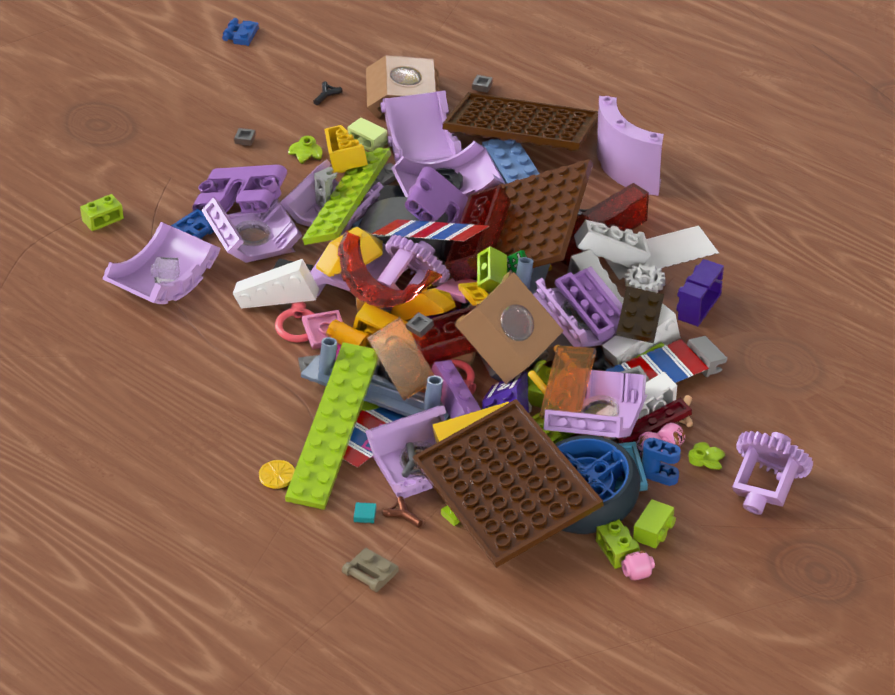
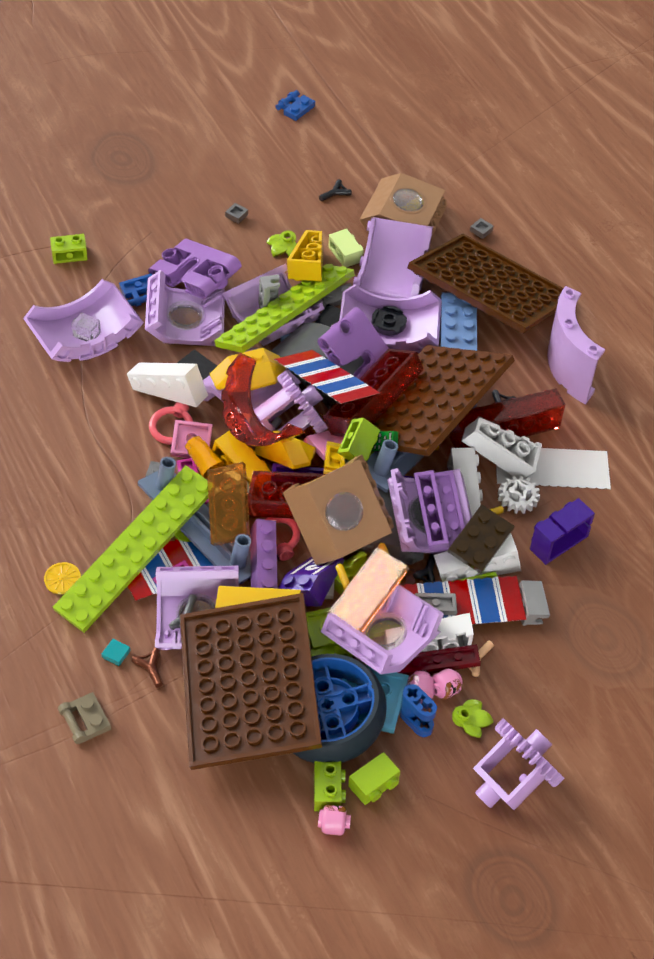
camera: 20 degrees right, 10 degrees up
flat silver plate [406,312,434,337] -> none

